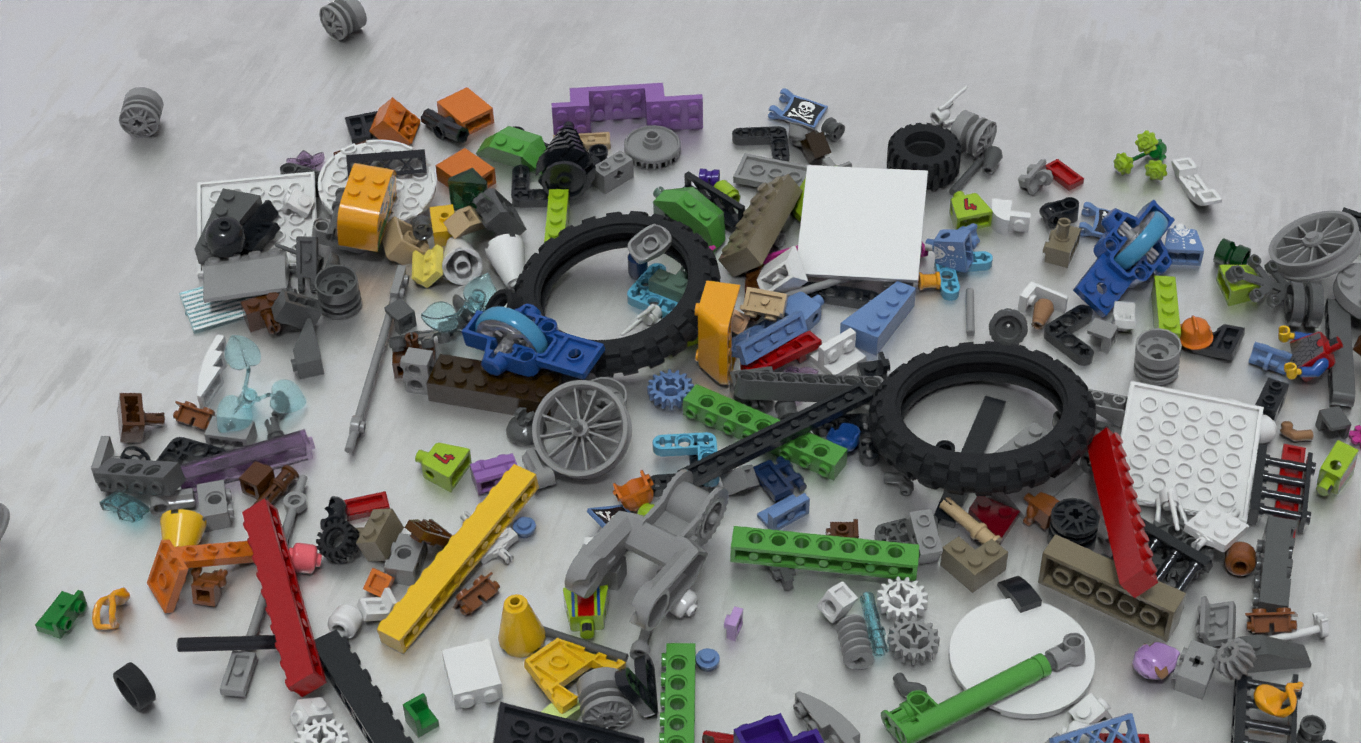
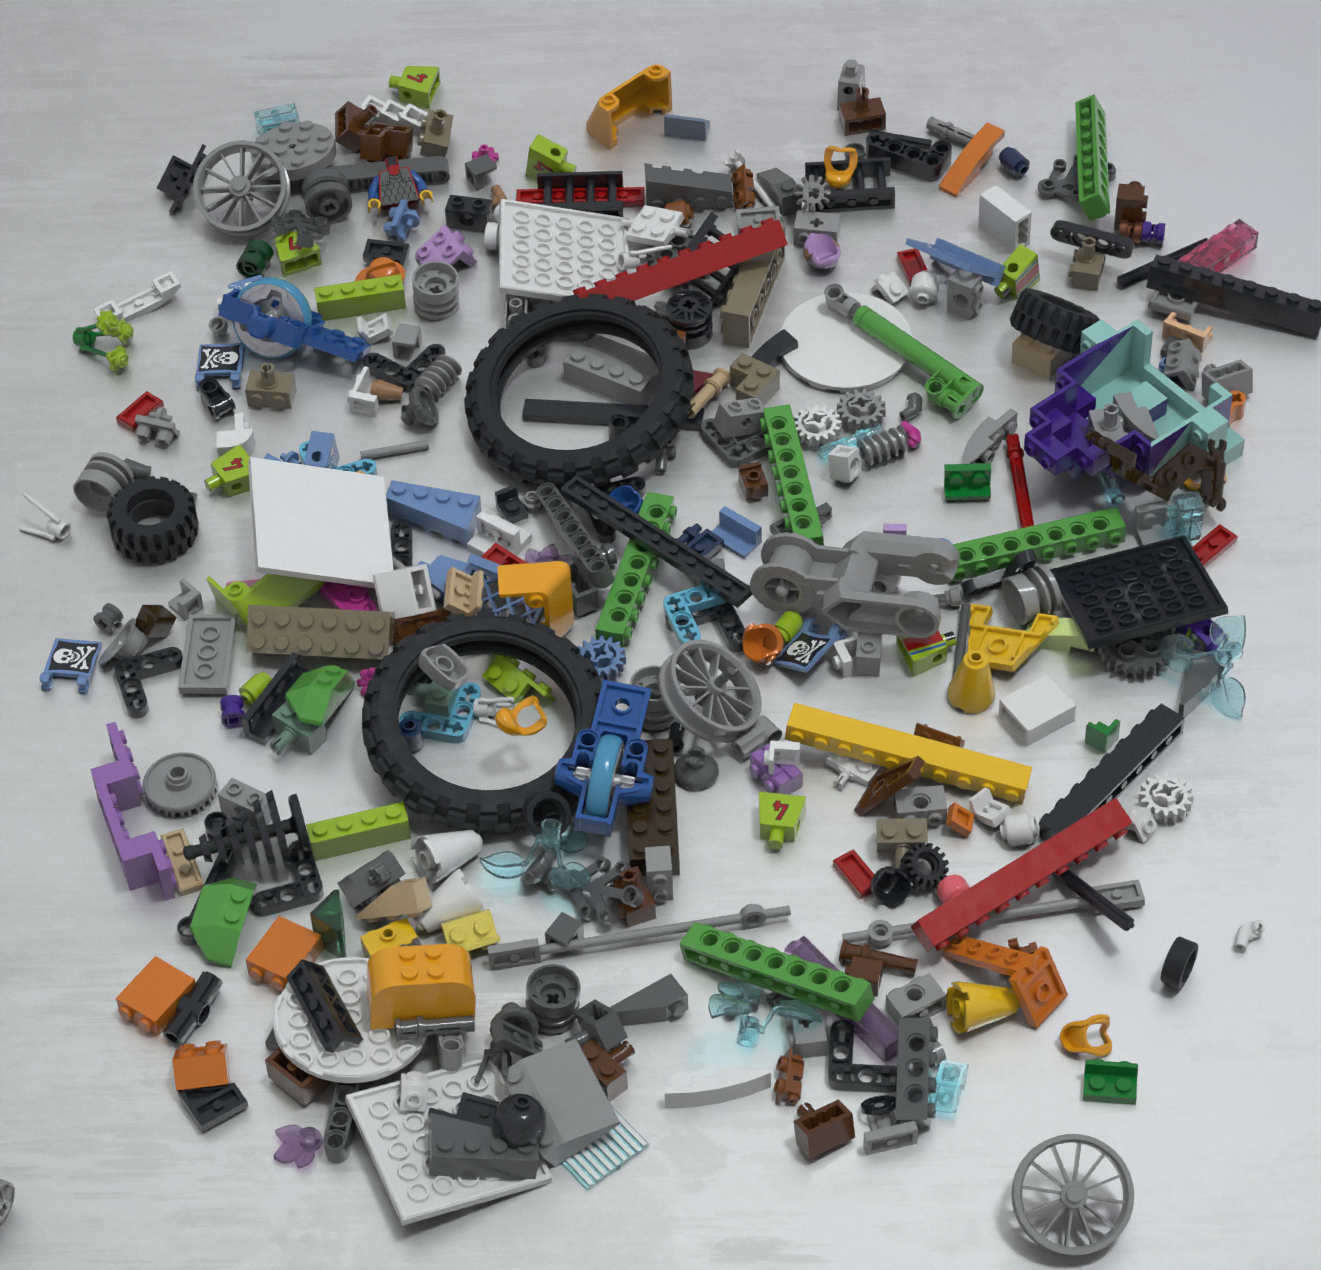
camera: 105 degrees left, 5 degrees up
none -> light grey piece [414,355,462,401]
none -> lavender bracket [415,225,477,268]
none -> light orange piece [495,695,547,736]
none -> black pin [667,722,686,754]
none -> bright green brick [679,922,874,1022]
none -> white bracket [764,741,800,775]
none -> dark pink arm [900,421,922,449]
none -> green bracket [944,463,991,500]

